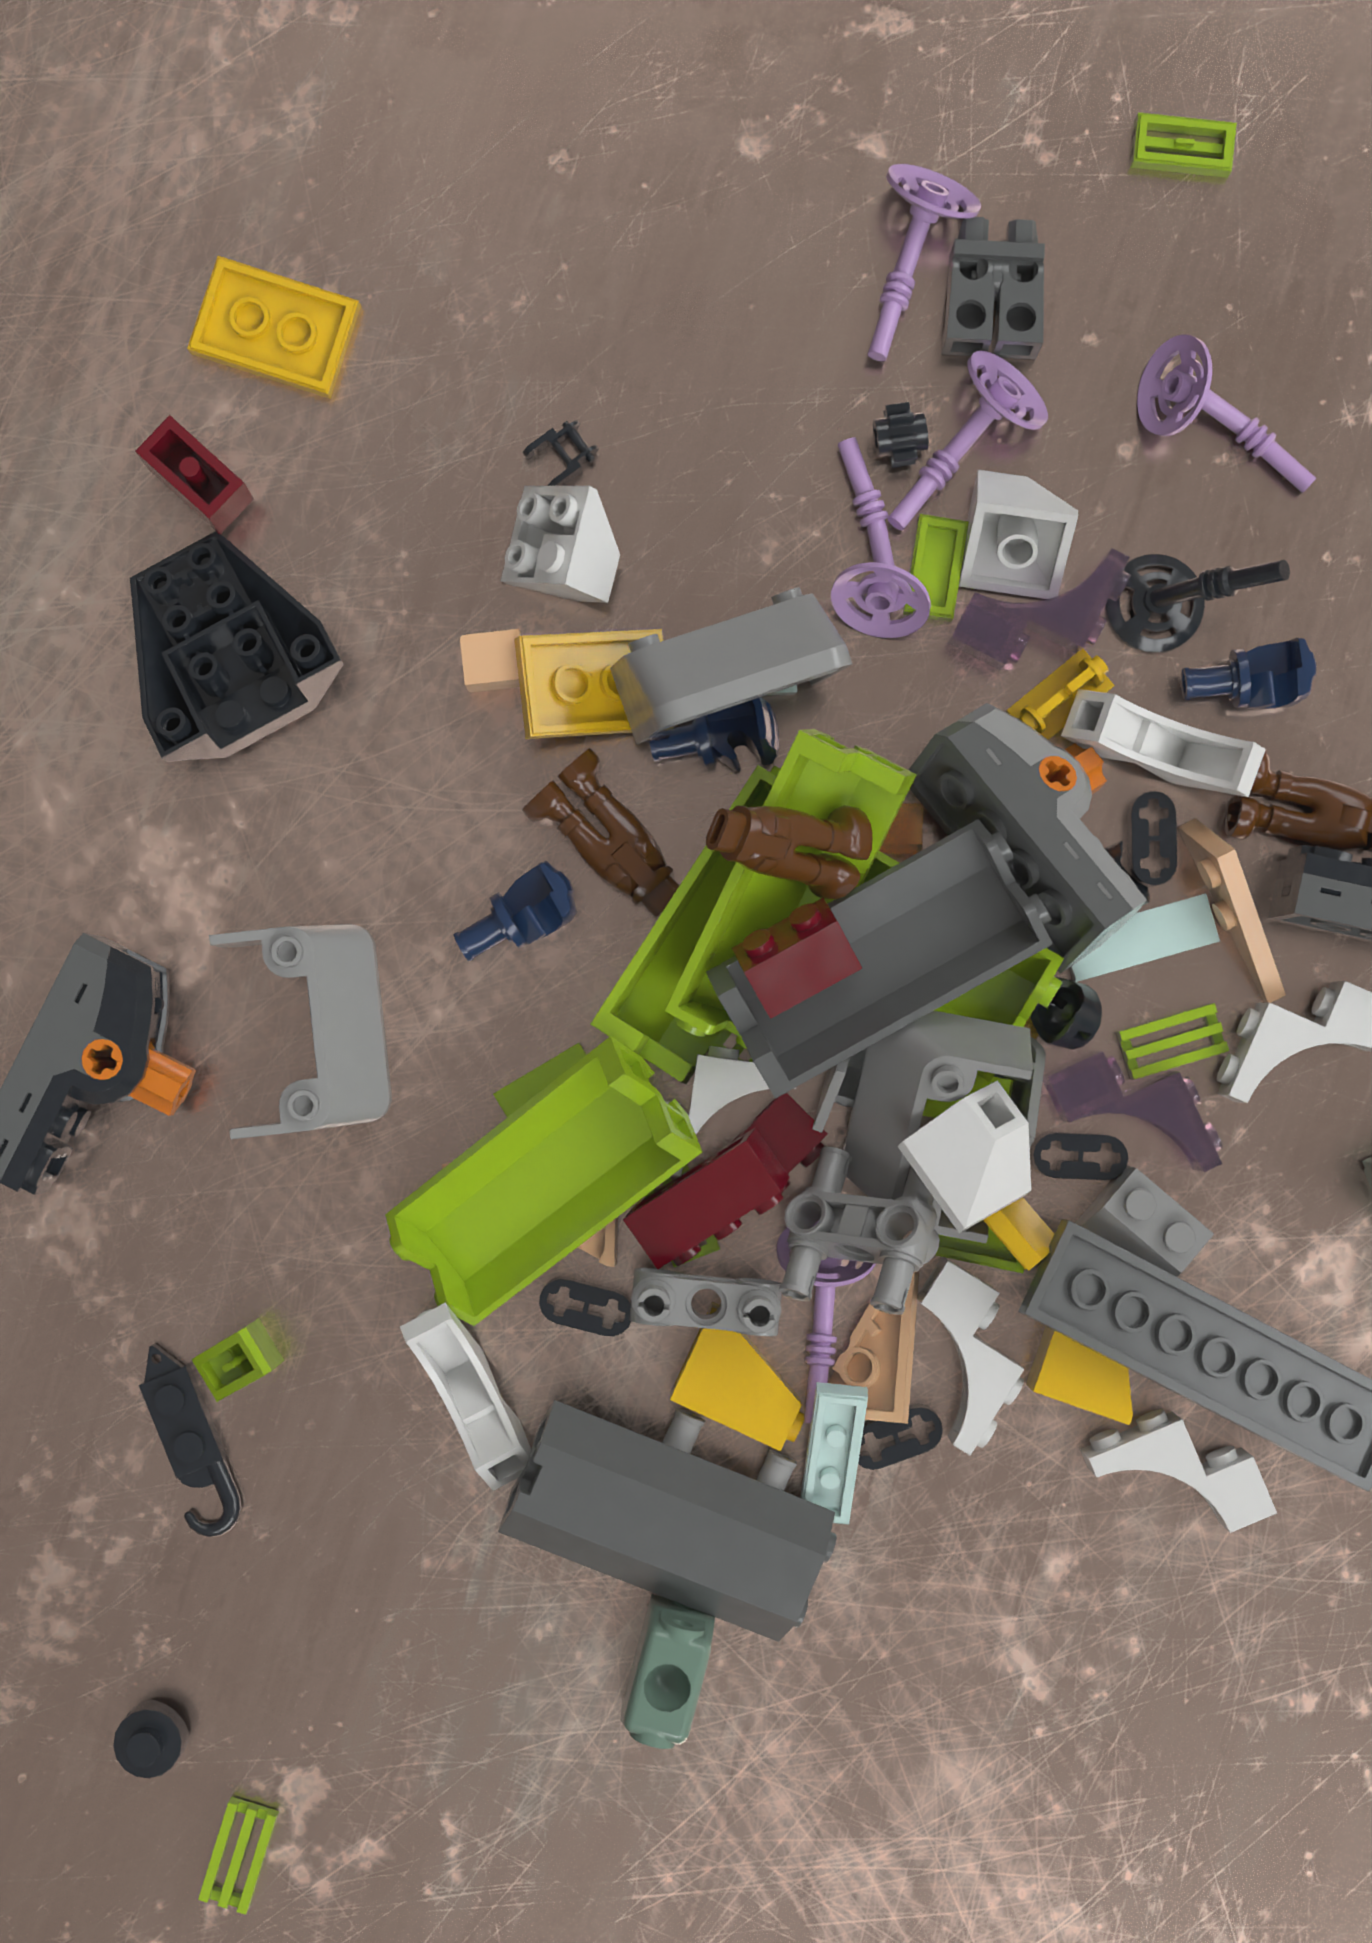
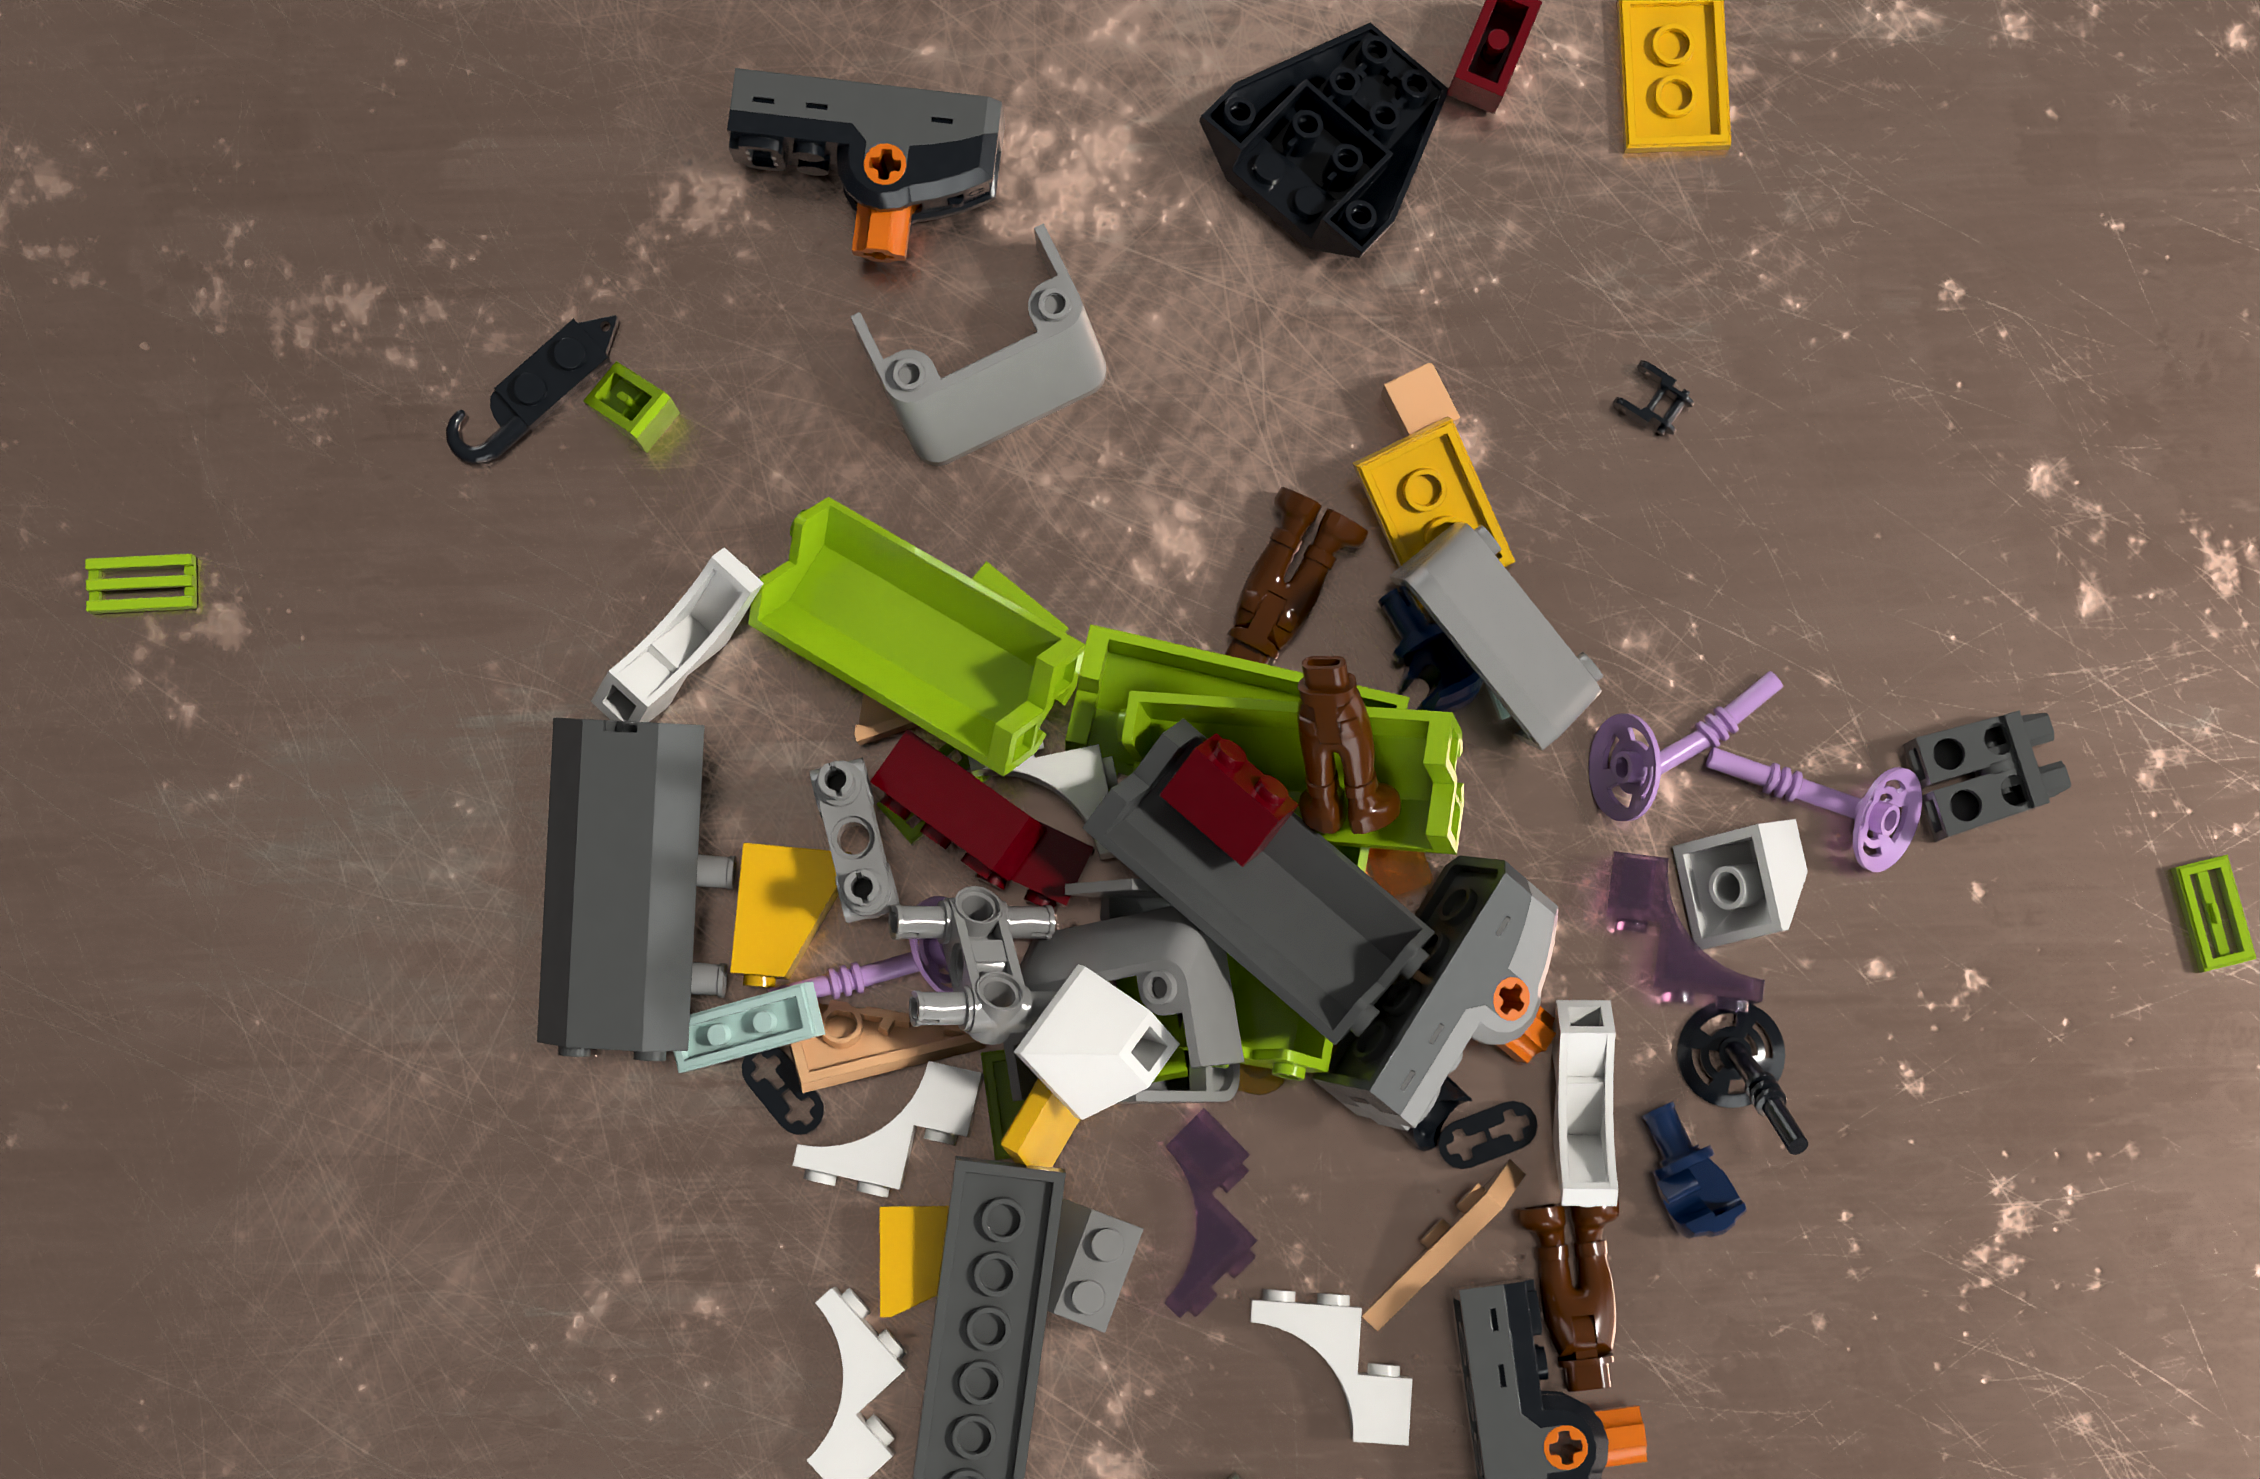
camera: 75 degrees right, 5 degrees down
black piece [113,1700,189,1779] -> none
dark blue piece [453,861,577,961] -> none
white slope [501,486,620,603] -> none
black beam [539,1277,631,1337] -> none
sand green piece [620,1594,715,1749] -> none
lavender dish [868,164,981,361] -> none
black gear [873,401,929,468] -> none
lime tile [903,514,969,622] -> none
yellow hinge [1006,648,1115,740] -> none
black piece [1030,977,1102,1050] -> none
black beam [1030,1132,1129,1180] -> none
light aqua tile [1069,893,1220,982] -> none
lime tile [1116,1003,1230,1080] -> none
lavender dish [1137,334,1316,493] -> none

